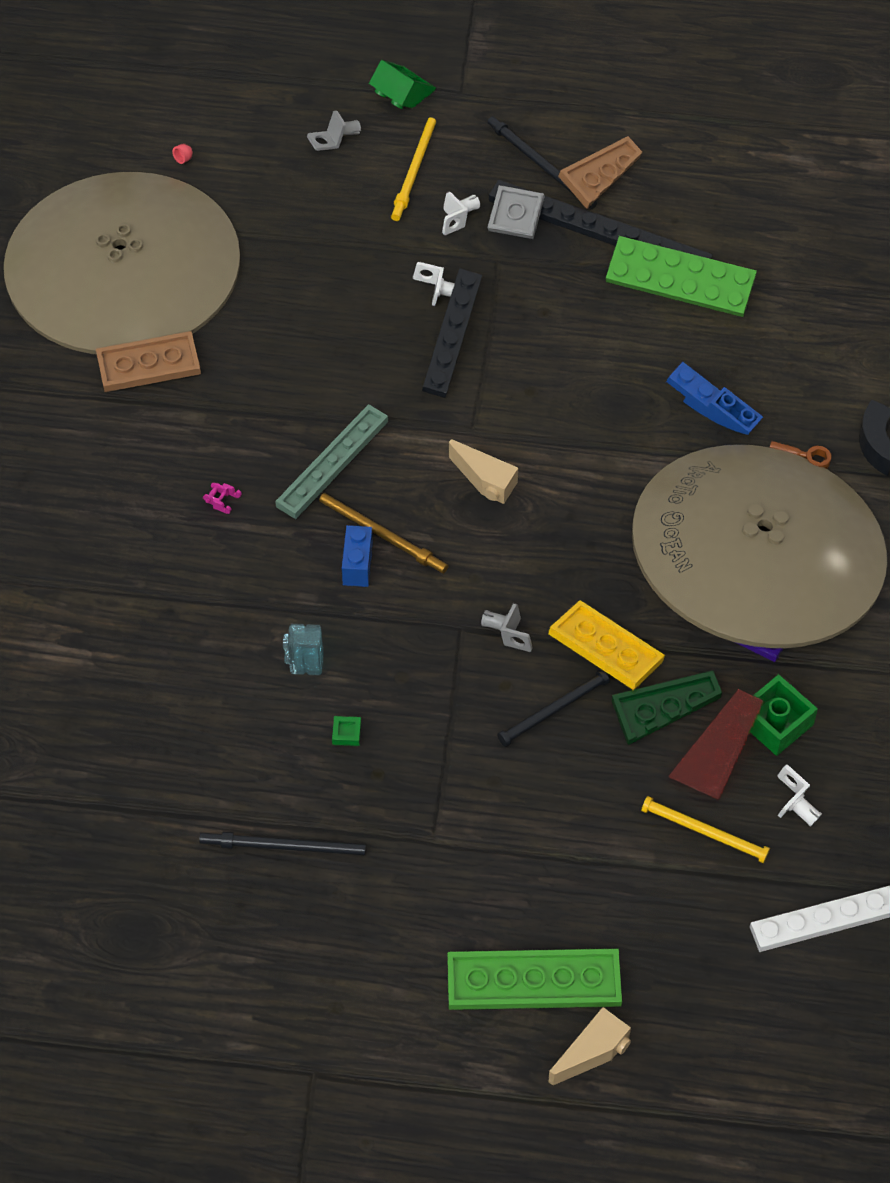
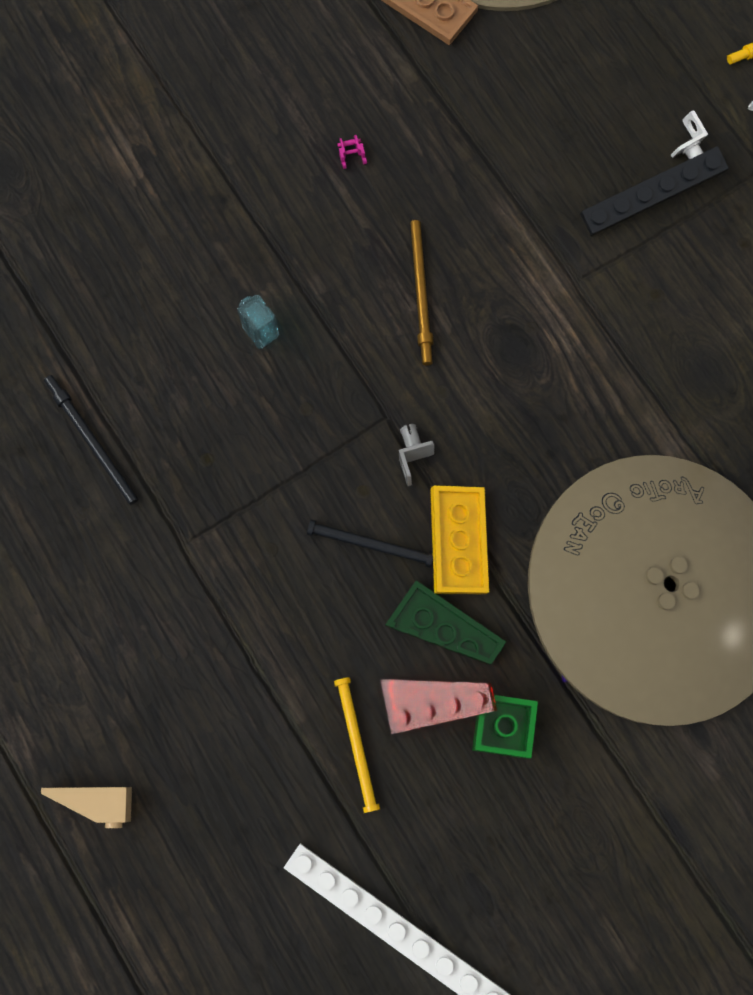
camera: 50 degrees right, 20 degrees up
sand green plate [275,404,388,519] -> none
green plate [332,716,361,746] -> none
blue brick [342,525,373,587] -> none
bright green plate [448,949,622,1010] -> none
tan slope [449,439,518,504] -> none
white bracket [778,765,822,827] -> none

